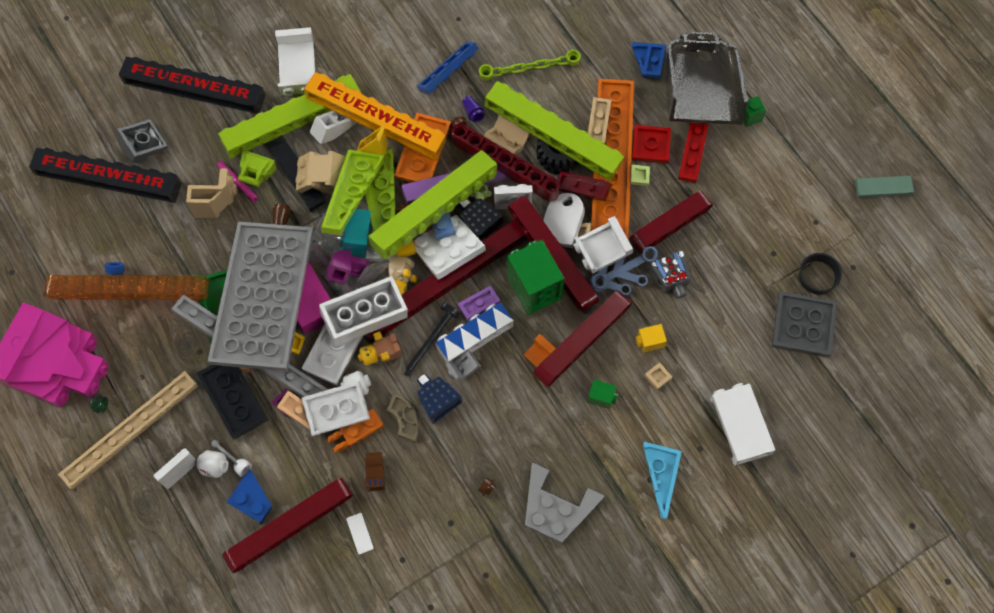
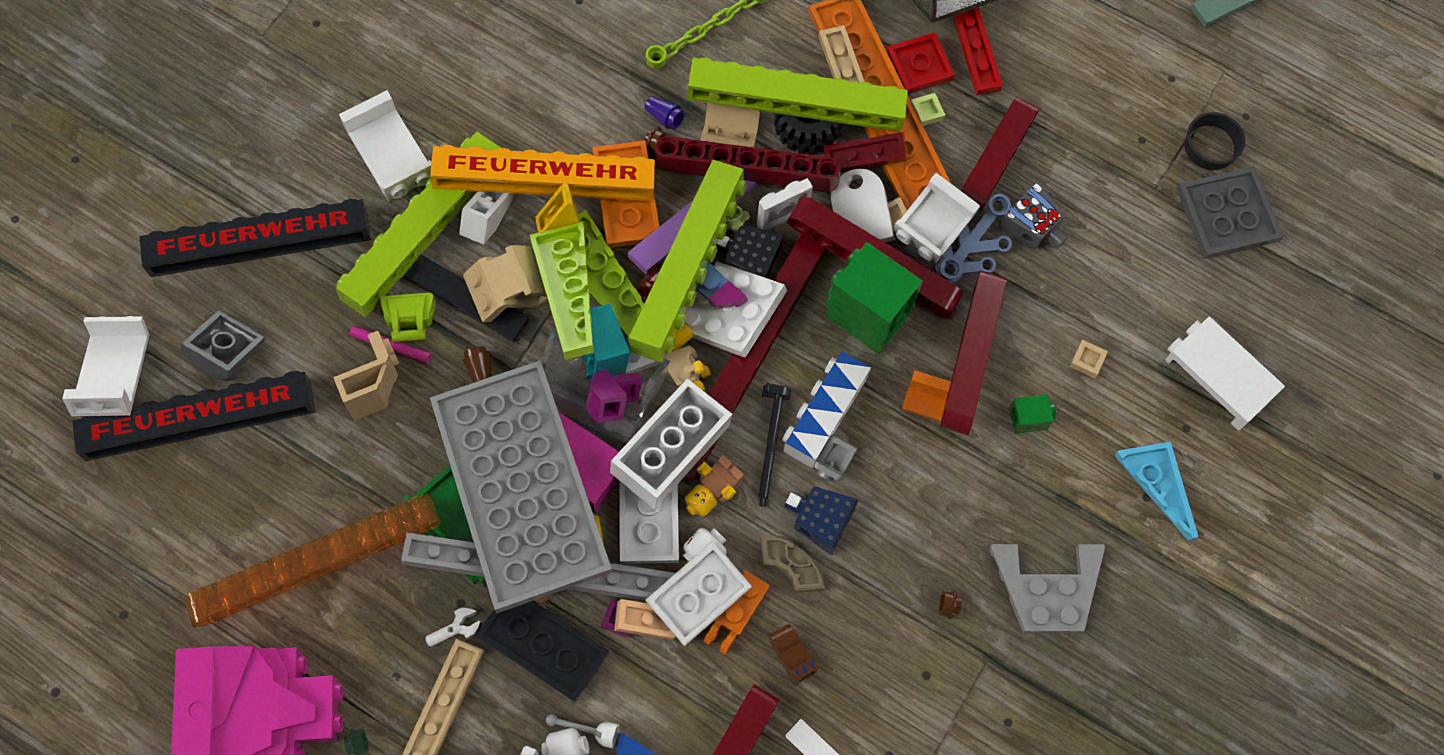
camera: 30 degrees left, 0 degrees up
blue tile [105,262,125,280] -> none
blue plate [416,42,479,93] -> none
medium lavender plate [458,285,500,322] -> none
yellow brick [635,324,667,353] -> none
none -> white panel [62,316,150,416]
none -> white bar [425,608,482,647]
none -> magenta tile [708,281,748,309]

